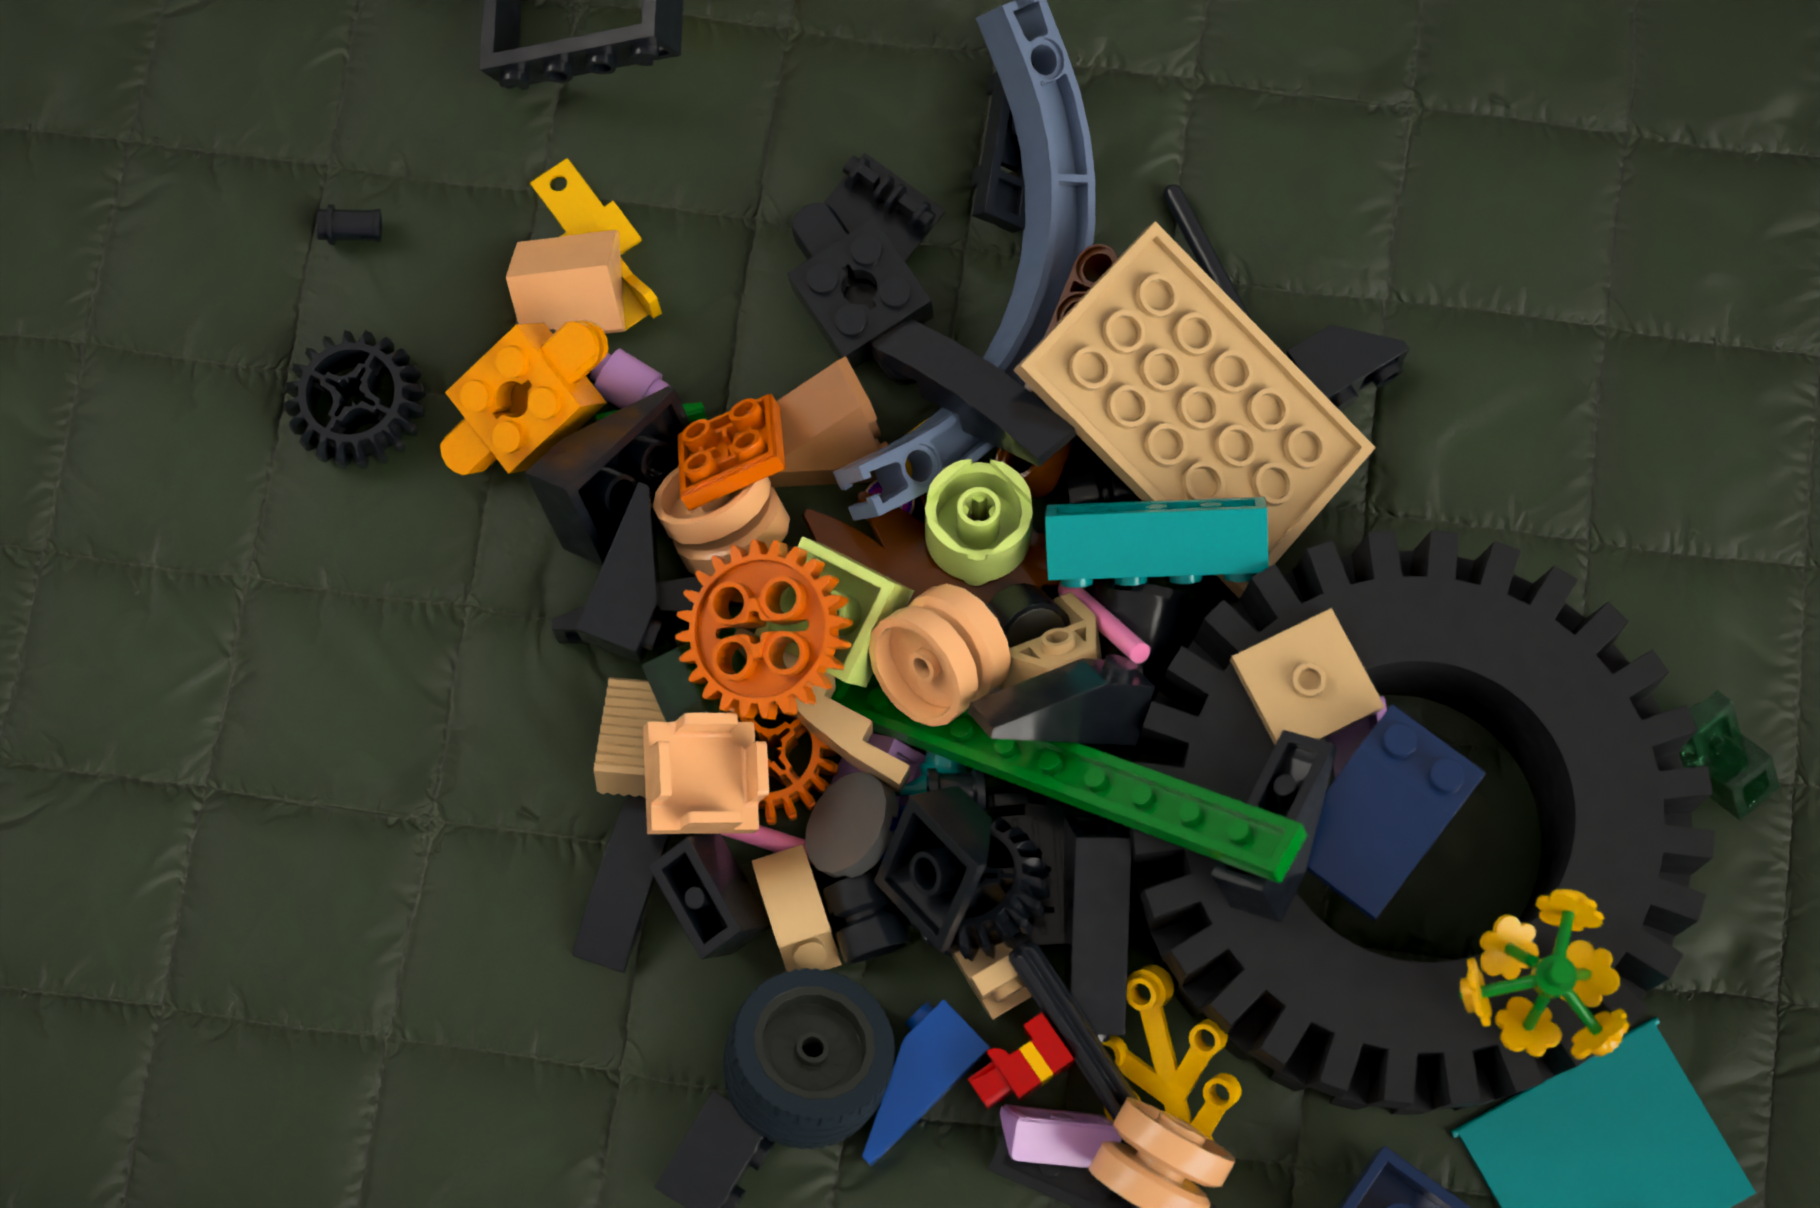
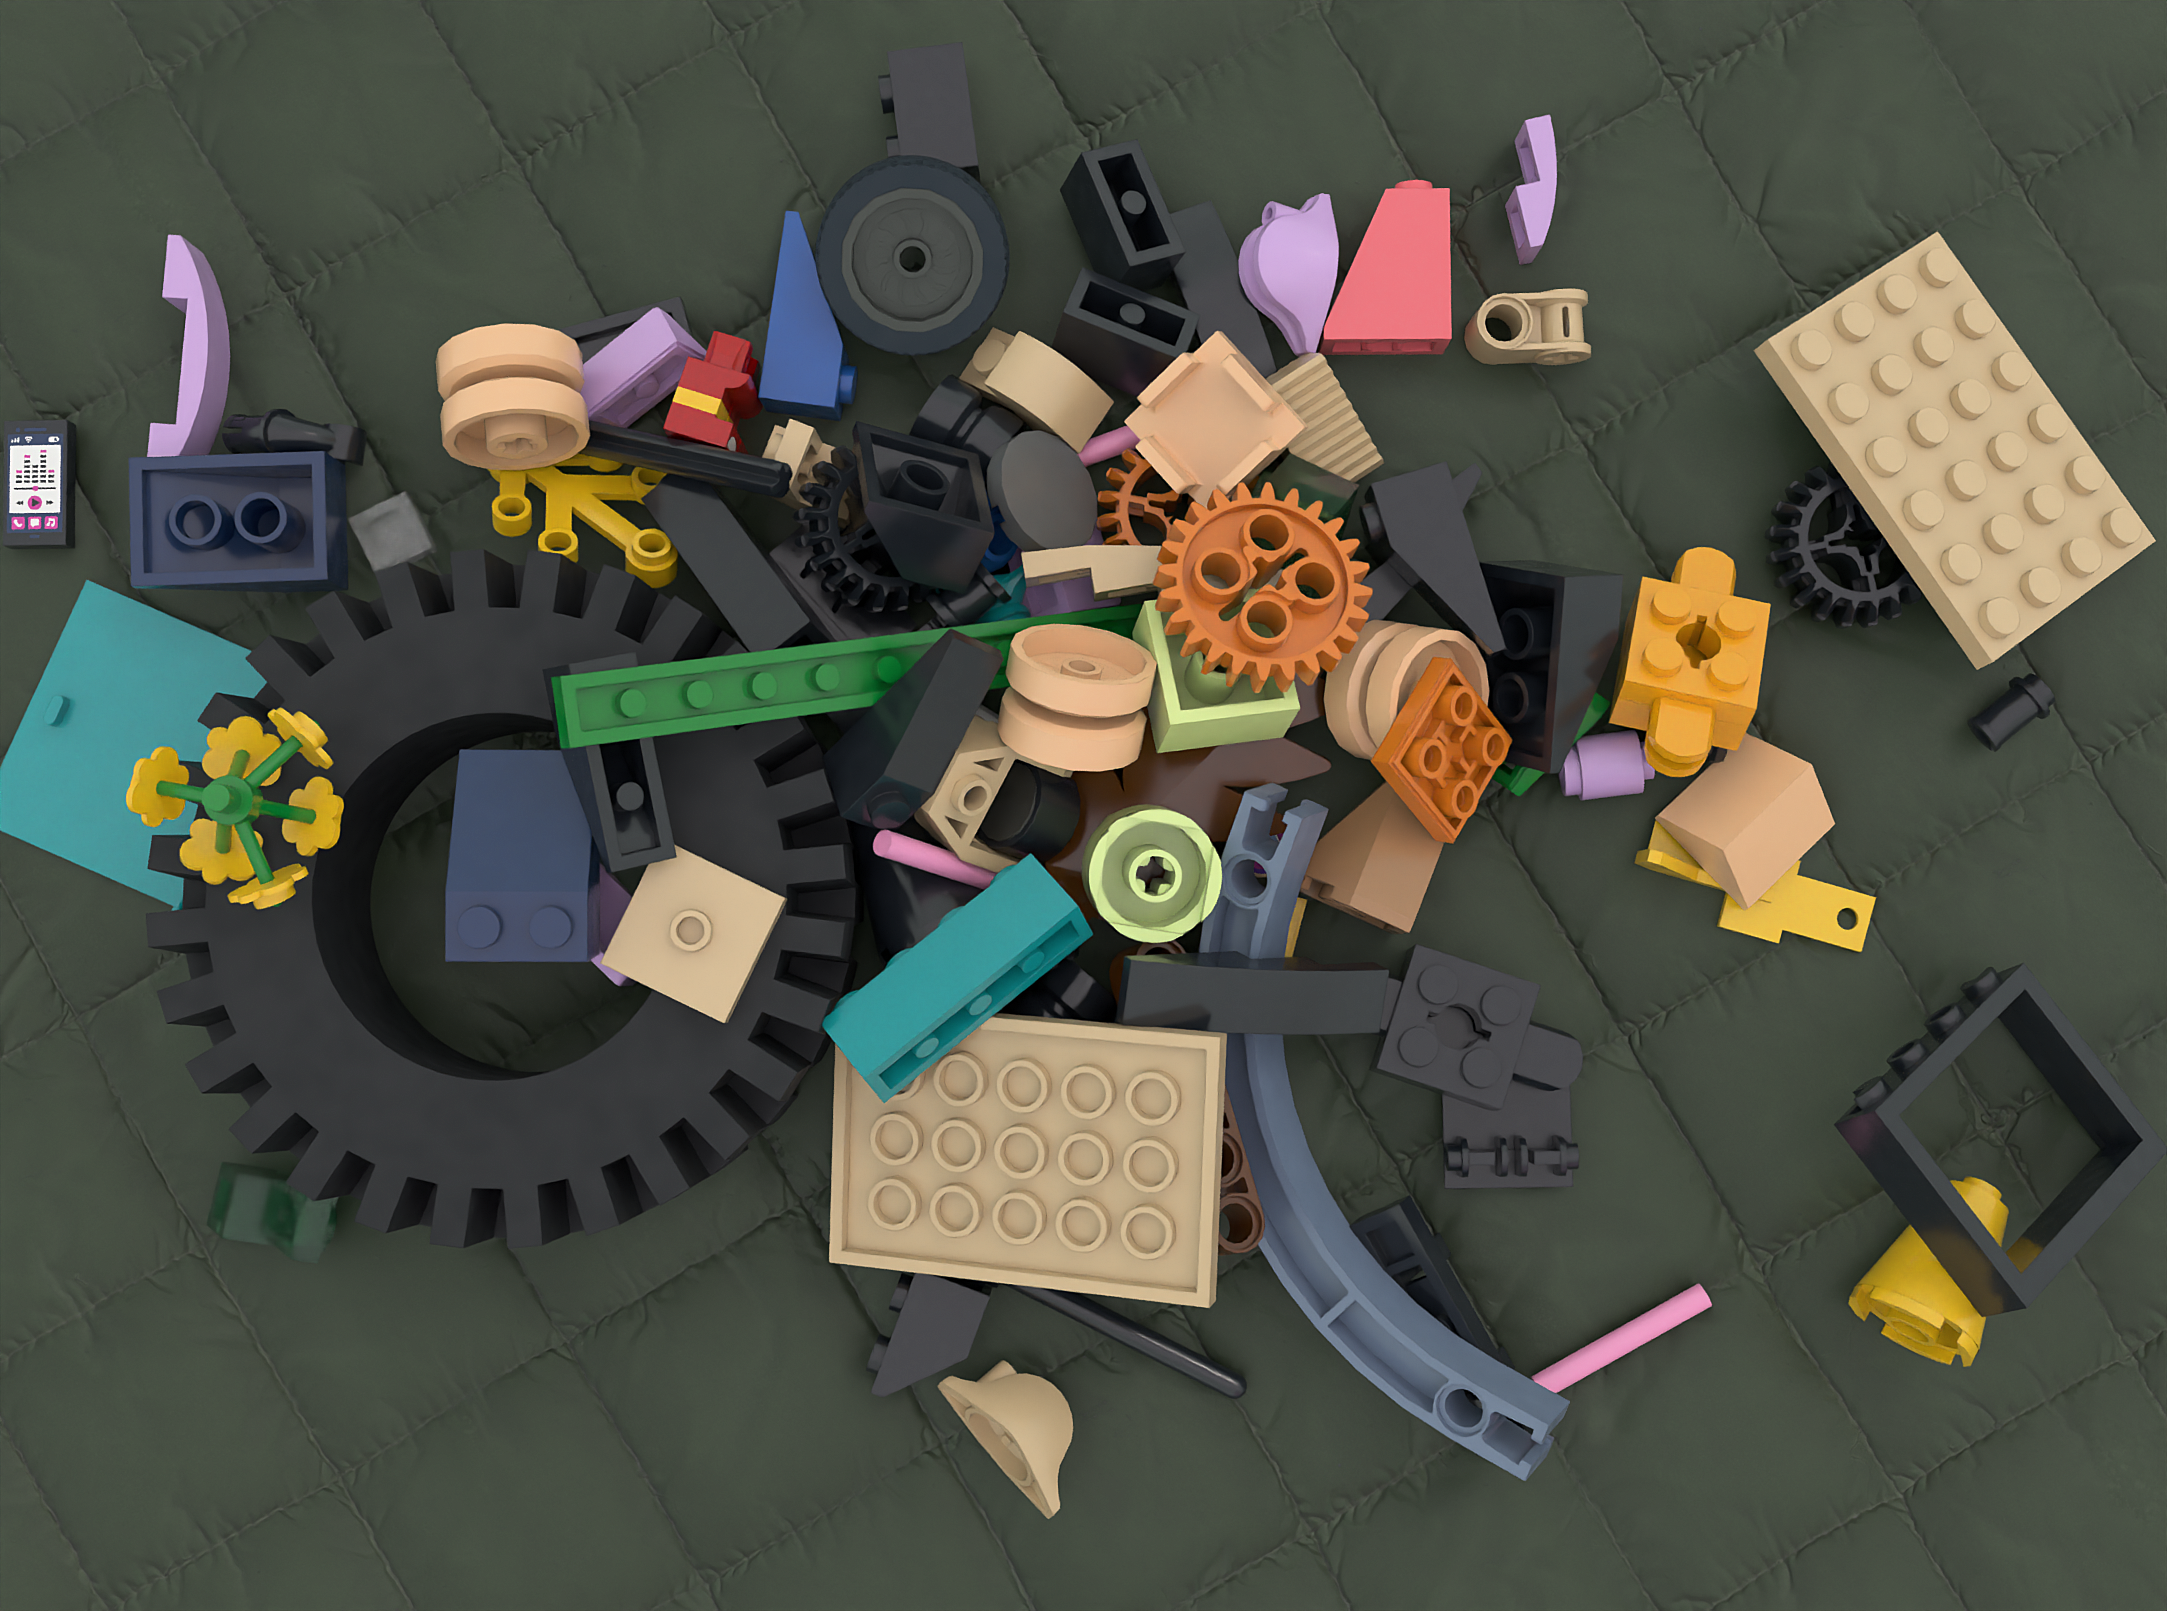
camera: 140 degrees right, 10 degrees up
none -> clear tile [348,491,438,573]
none -> tan hat [937,1360,1073,1519]
none -> black brick [1060,139,1186,291]
none -> lavender hat [1238,193,1339,357]
none -> coral slope [1318,180,1451,355]
none -> tan piece [1464,289,1591,365]
none -> lavender slope [1505,115,1557,265]
none -> bright pink bar [1531,1283,1712,1393]
none -> tan plate [1754,231,2156,670]

